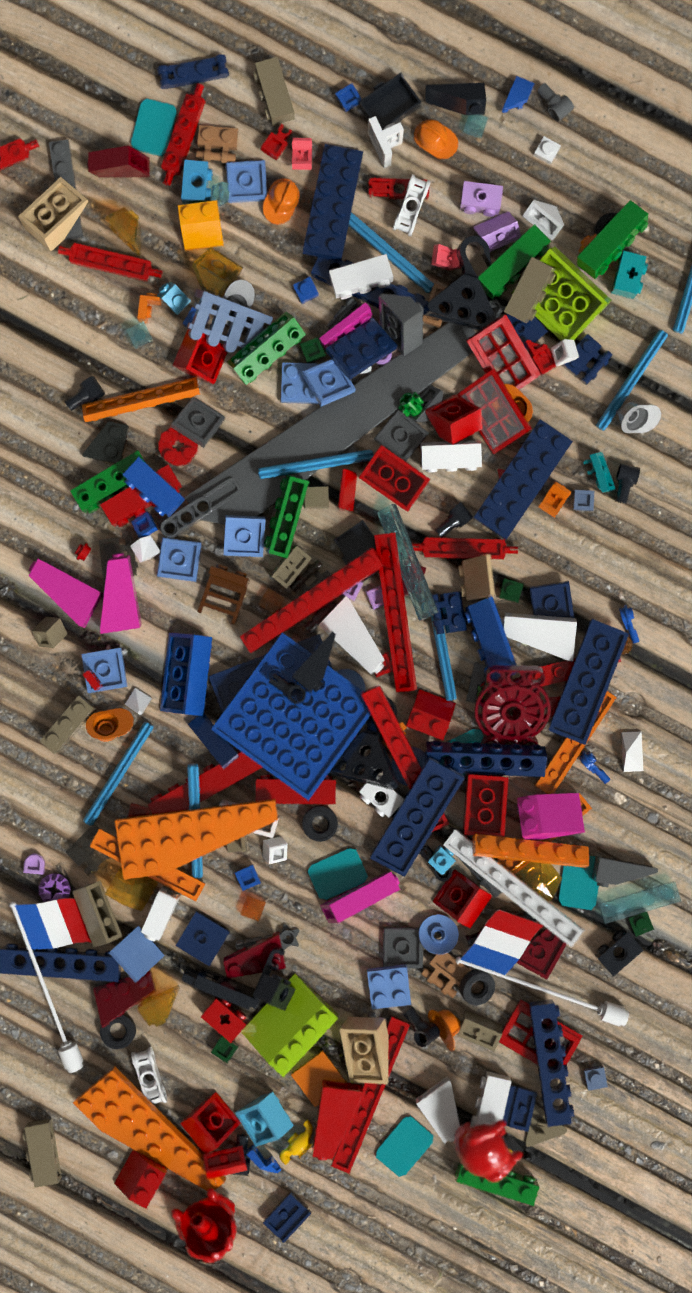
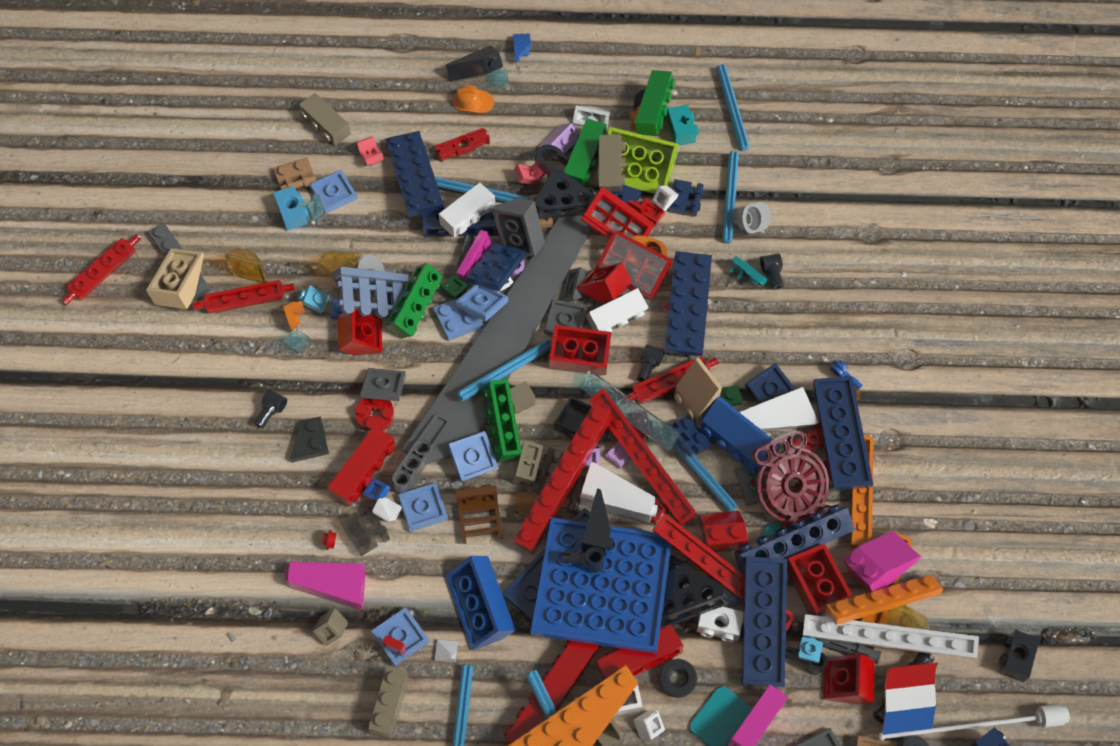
camera: 25 degrees left, 25 degrees down
green brick [70,450,147,514] -> none
orange plate [82,377,200,422] -> none
orange piece [86,708,134,742] -> none
dark red slope [87,145,150,178] -> none
dark pink slope [100,553,142,634] -> none
blue brick [123,457,185,517] -> none
teal piece [131,98,177,157] -> none
dark blue plate [157,54,229,89] -> none
red plate [161,83,206,186] -> none
light orange slope [178,200,224,251] -> none
dark blue tile [188,713,239,769] -> none
red plate [260,124,292,161] -> none
orange piece [263,178,300,225] -> none
blue plate [293,277,319,304] -> none
blue plate [335,83,362,112] -> none
red slope [338,469,357,512] -> none
black container [359,72,421,130] -> none
white bracket [368,116,404,168] -> none
white piece [392,174,431,236] -> none
green gear [398,392,424,417] -> none
medium blue dish [419,915,459,955] -> none
lavender brick [460,181,503,217] -> none
dark red wing [516,928,567,980] -> none
white plate [534,136,561,165] -> none
dark grey pin [537,83,574,122] -> none
orange bracket [538,482,571,518] -> none
teal piece [558,856,599,910] -> none
sand blue plate [573,490,595,511] -> none
blue plate [579,751,610,784] -> none
dark grey slope [592,856,658,887] -> none
clear light blue plate [598,881,681,924] -> none
white slope [621,731,643,772] -> none
dark green plate [627,910,654,937] -> none

